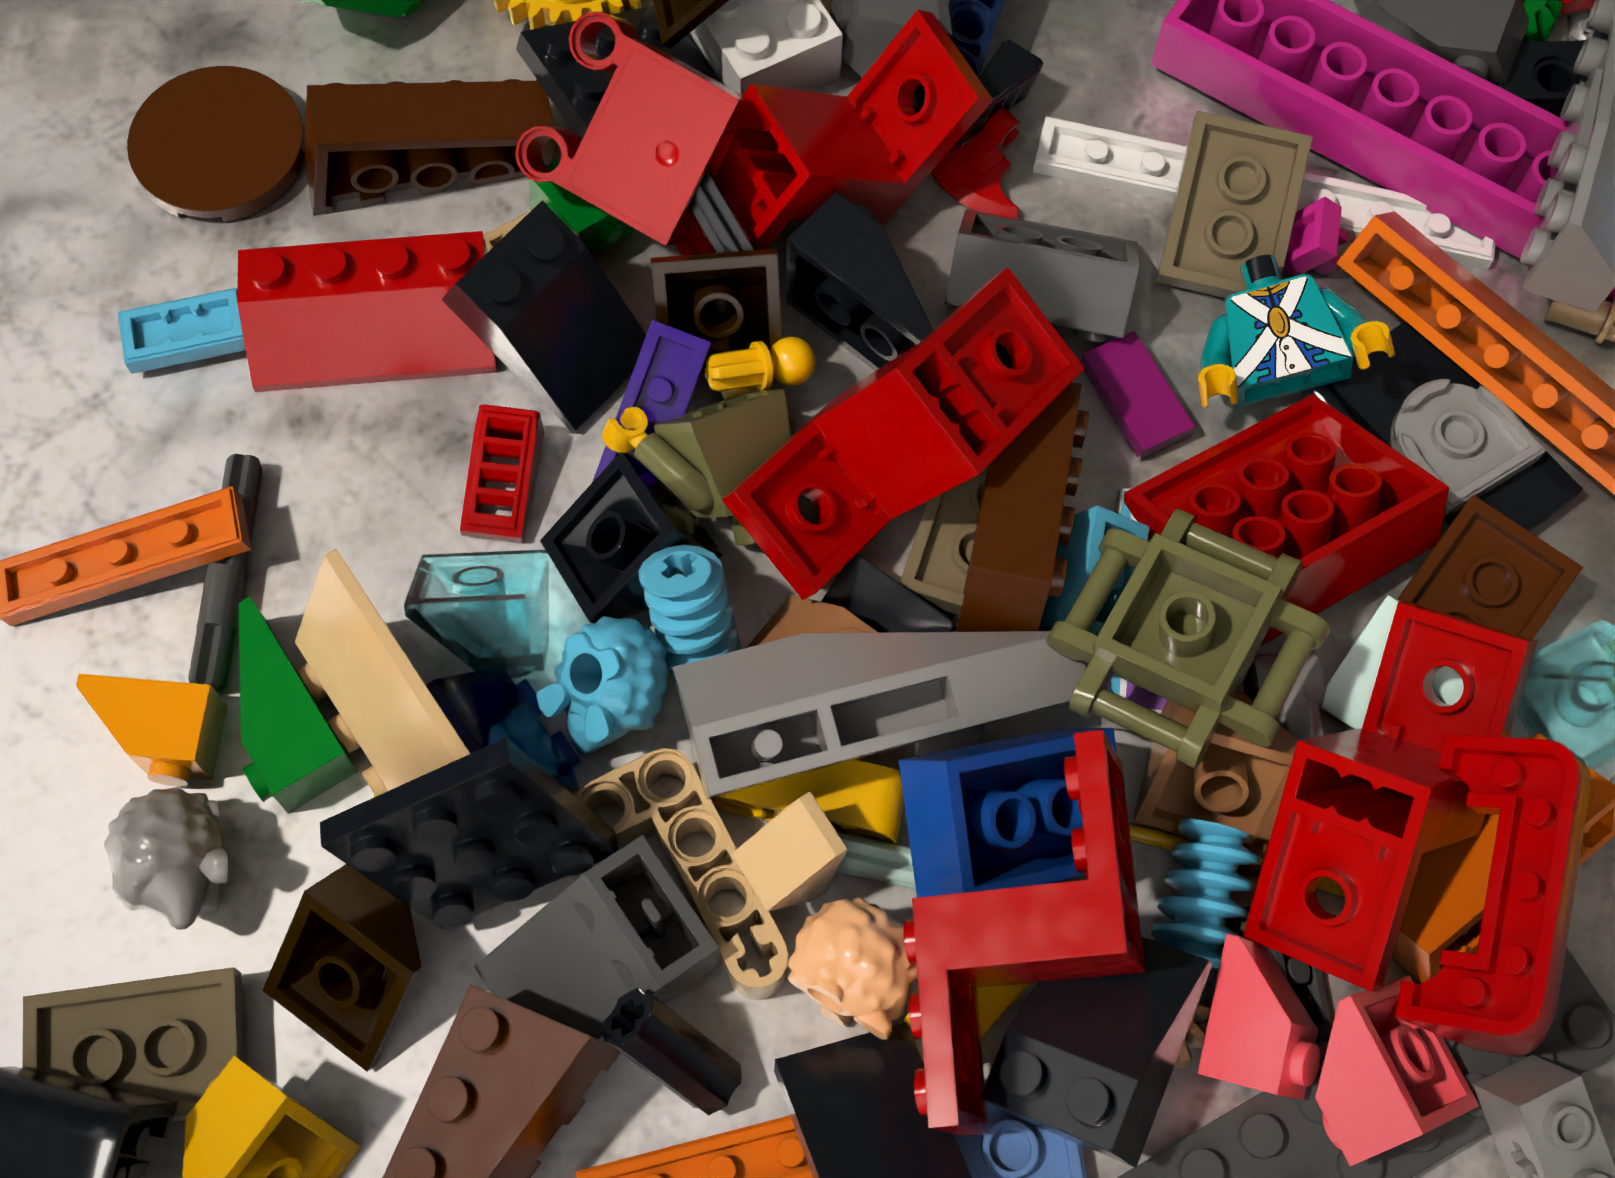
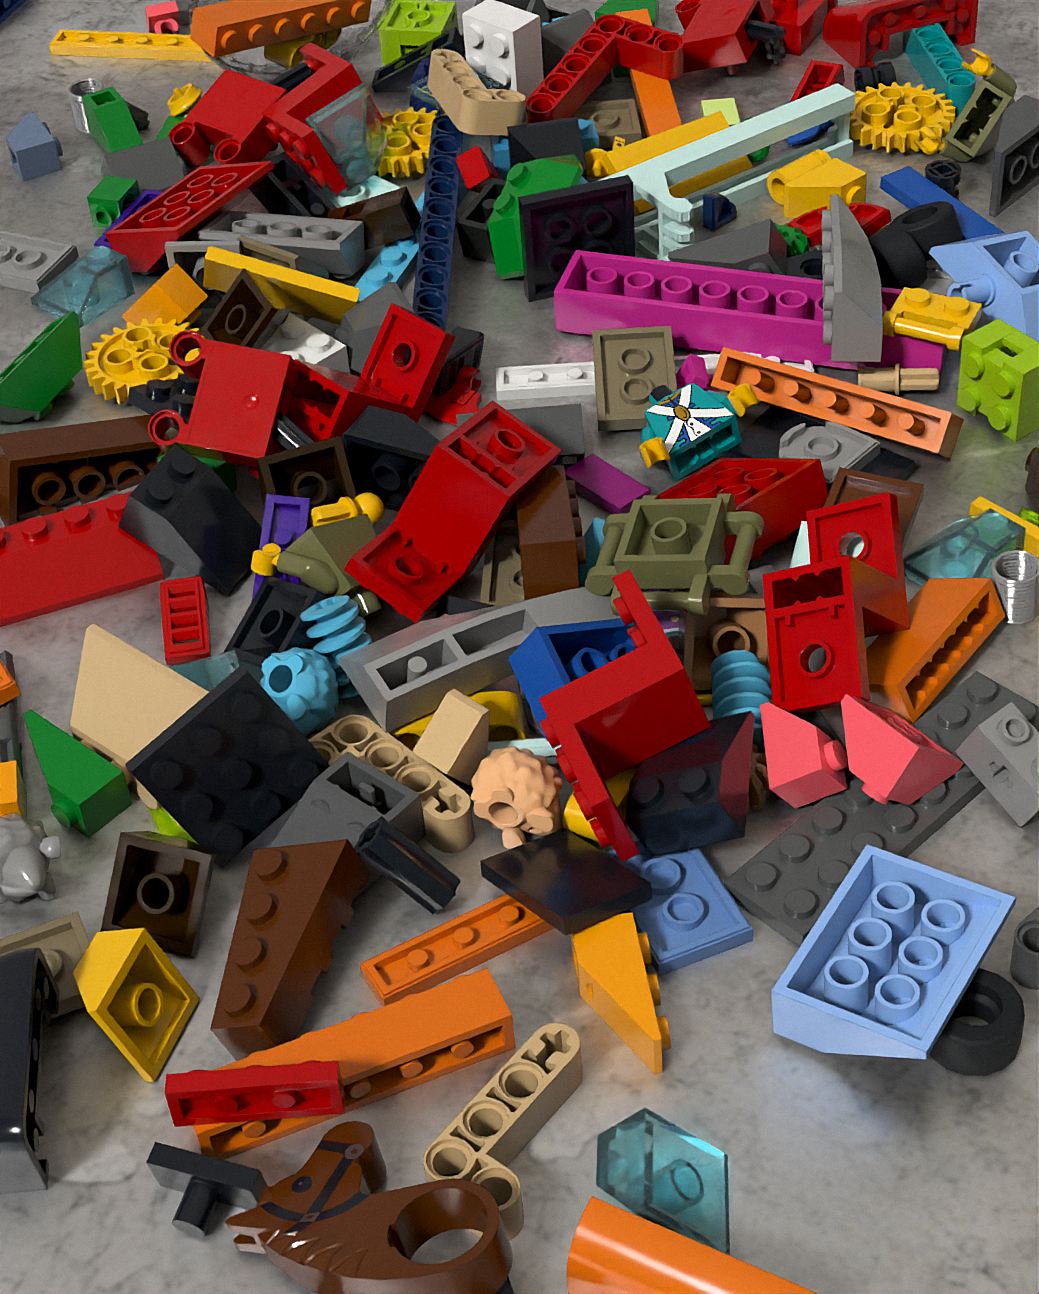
camera: 10 degrees left, 25 degrees down
red windscreen [1395,734,1591,1056] -> none

